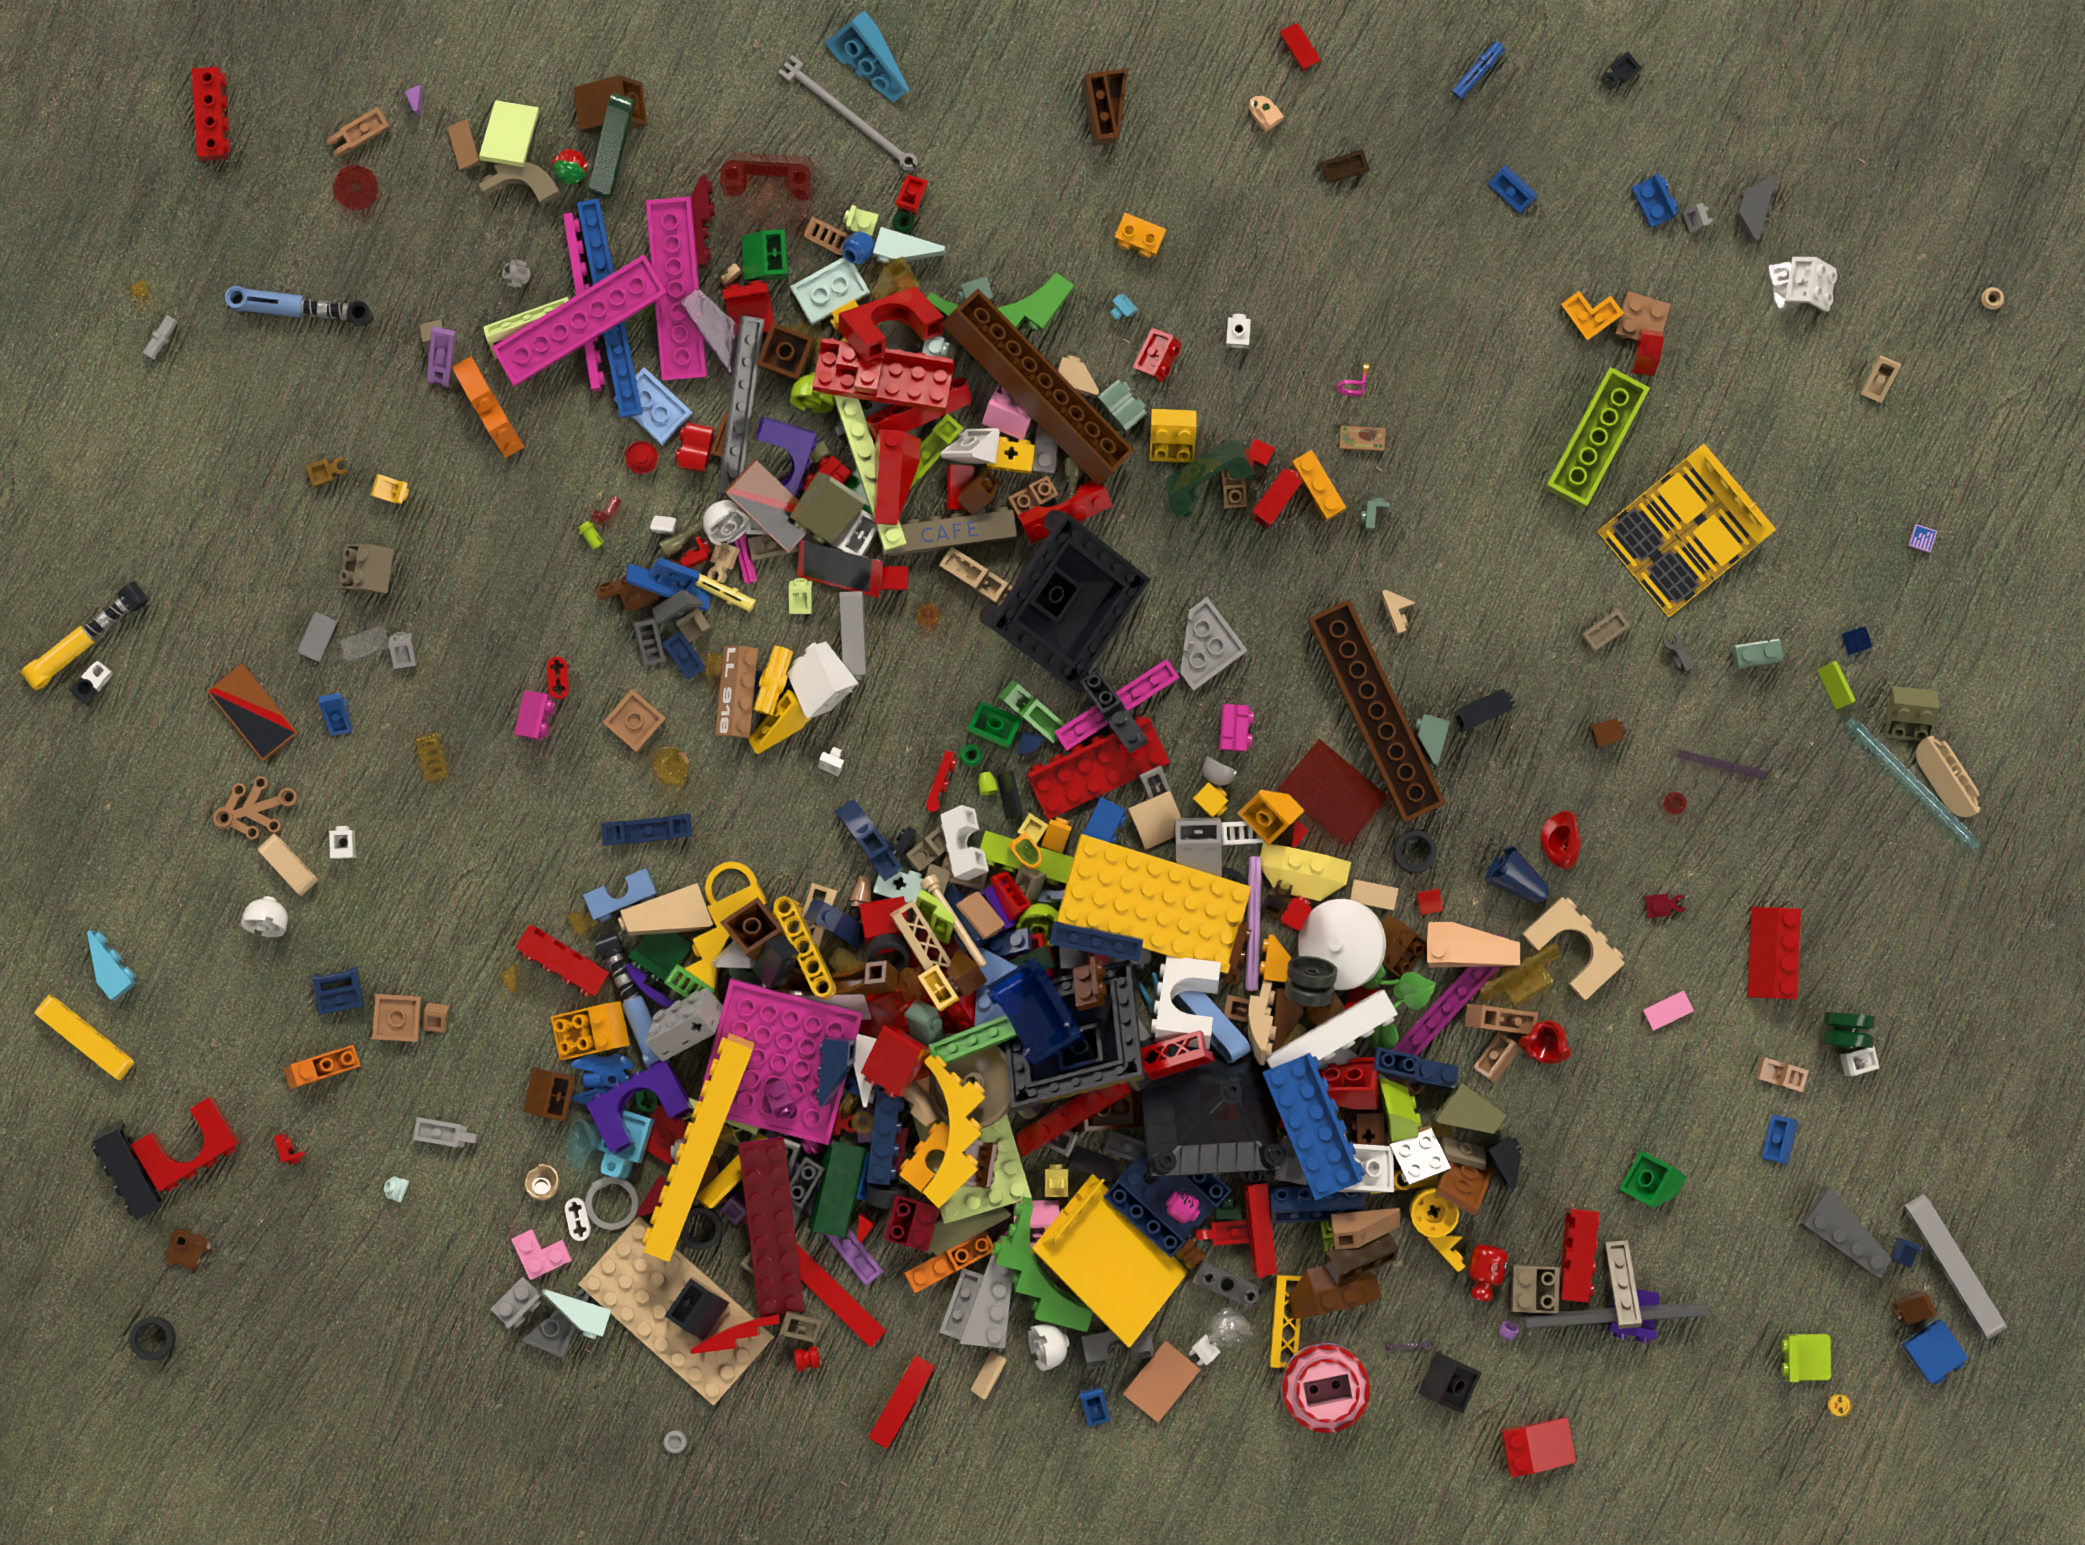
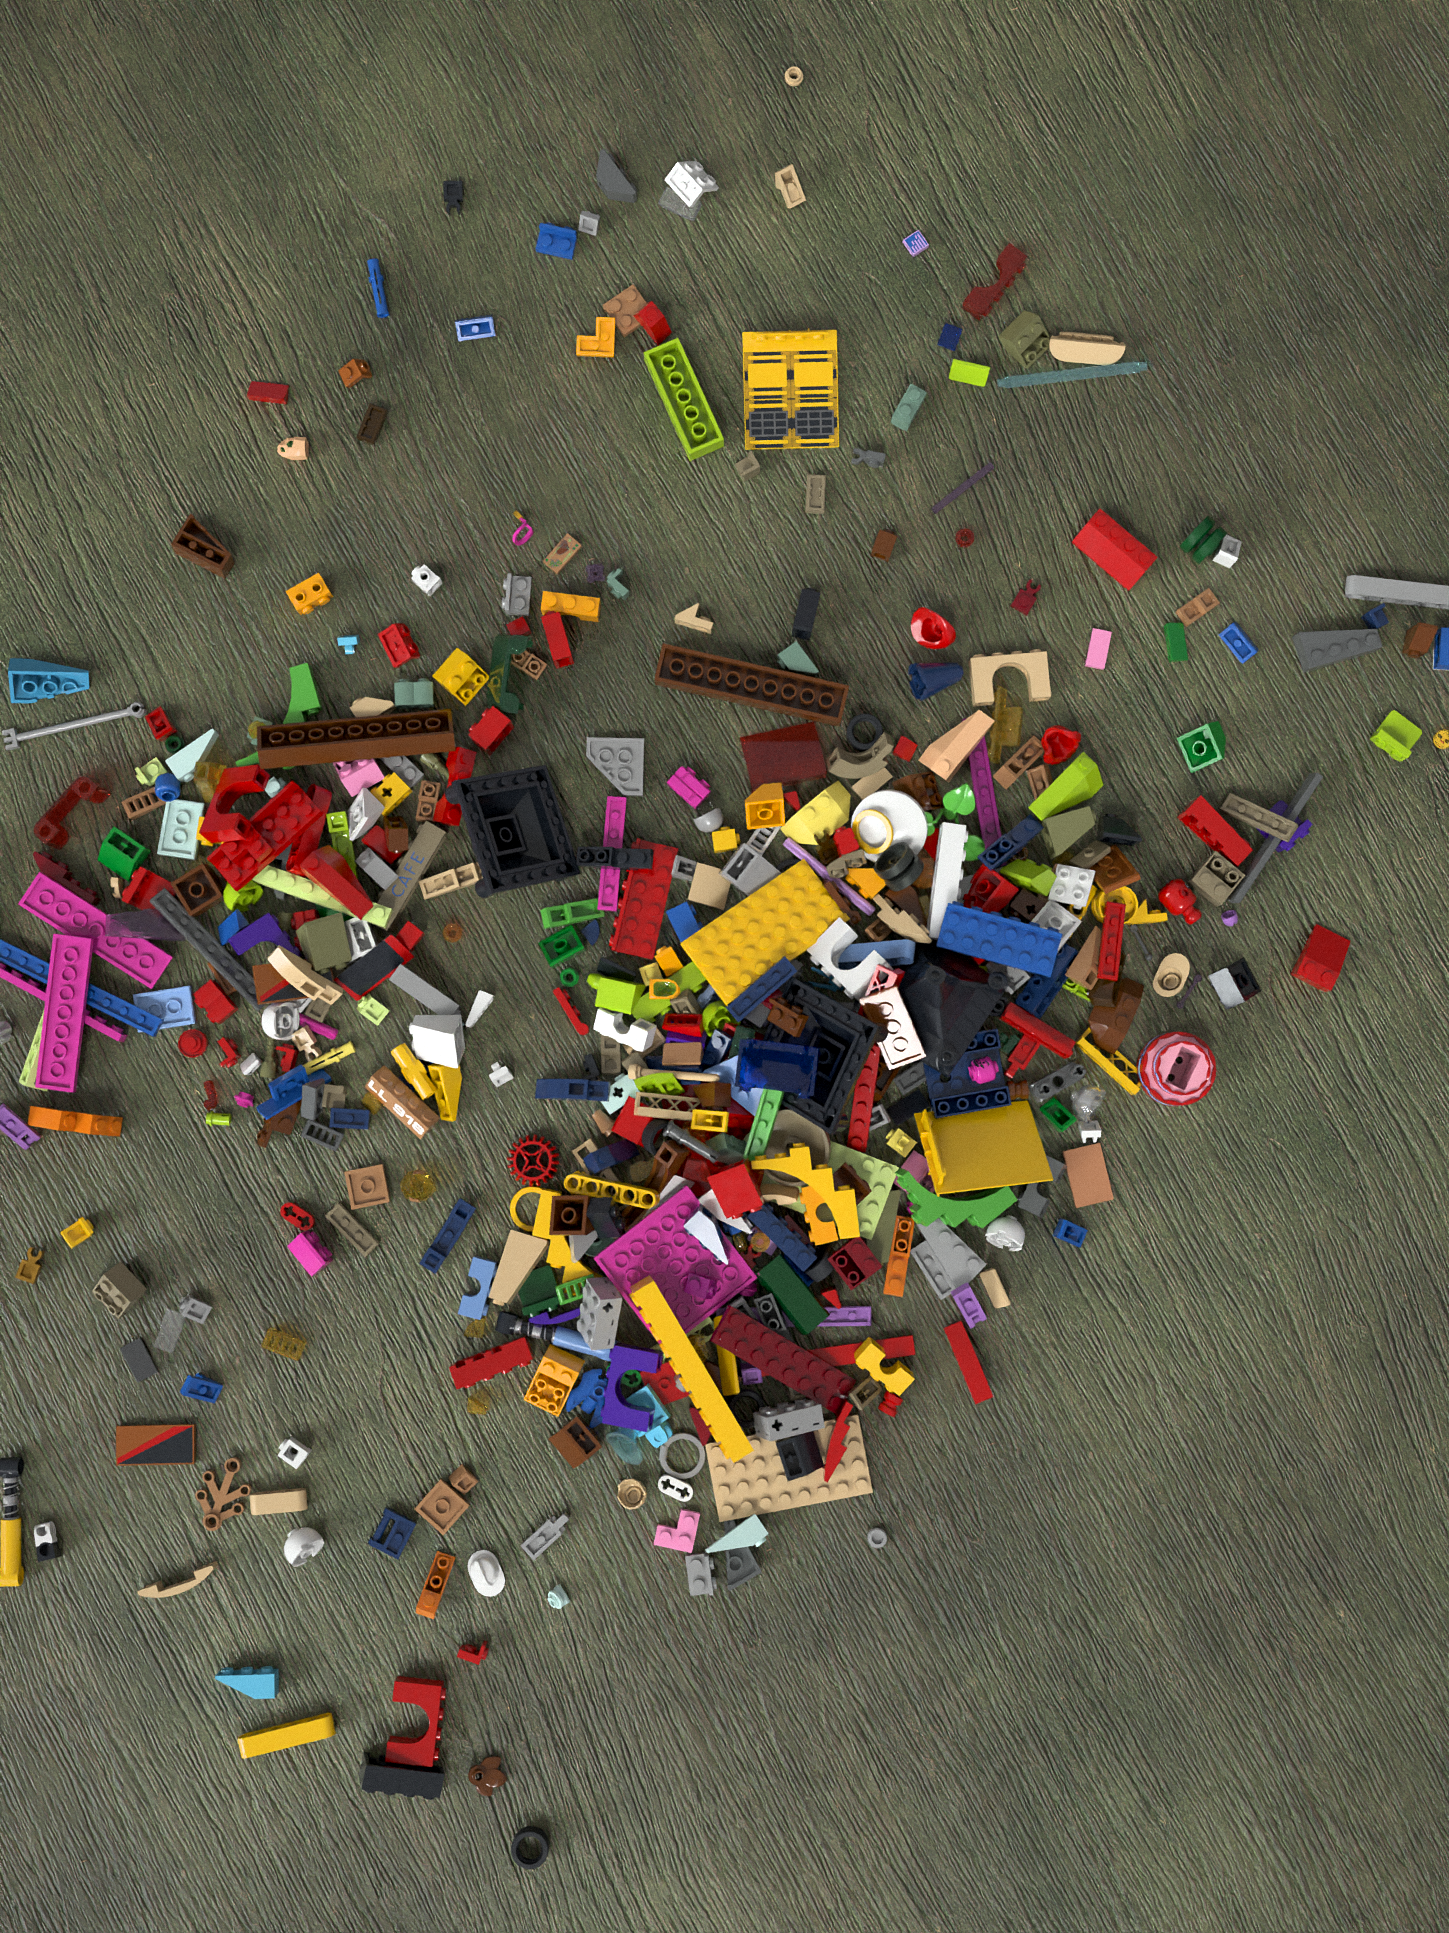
camera: 55 degrees left, 0 degrees up
none -> tan slope [137,1561,218,1598]
none -> red bracket [217,1037,241,1068]
none -> blue slope [218,909,249,946]
none -> dark pink plate [234,1092,254,1108]
none -> clear yellow plate [248,720,266,739]
none -> tan slope [268,945,343,1005]
none -> dark tan tile [325,1202,380,1257]
none -> dark orange bracket [338,358,372,388]
none -> light grey slope [355,847,399,890]
none -> white slope [465,990,495,1028]
none -> red brick [468,706,515,756]
none -> white piece [468,1550,505,1597]
none -> light grey bracket [502,573,532,616]
none -> red gear [507,1134,560,1187]
none -> clear purple plate [585,563,605,583]
none -> lime slope [595,977,646,1015]
none -> dark grey pin [662,1120,720,1163]
none -> dark tan panel [734,451,760,482]
none -> light grey piece [753,1398,825,1441]
none -> dark tan arch [826,732,894,779]
none -> dark tan slope [826,849,867,878]
none -> yellow piece [852,809,893,854]
none -> yellow arch [854,1336,915,1396]
none -> tile [859,984,926,1070]
none -> medium lavender plate [950,1282,987,1329]
none -> clear red arch [962,243,1027,321]
none -> lime wedge [1028,752,1103,821]
none -> green slope [1039,1097,1077,1132]
none -> red tile [1097,901,1126,981]
none -> dark grey hinge [1129,924,1153,961]
none -> tan piece [1153,953,1190,997]
none -> green slope [1164,622,1188,663]

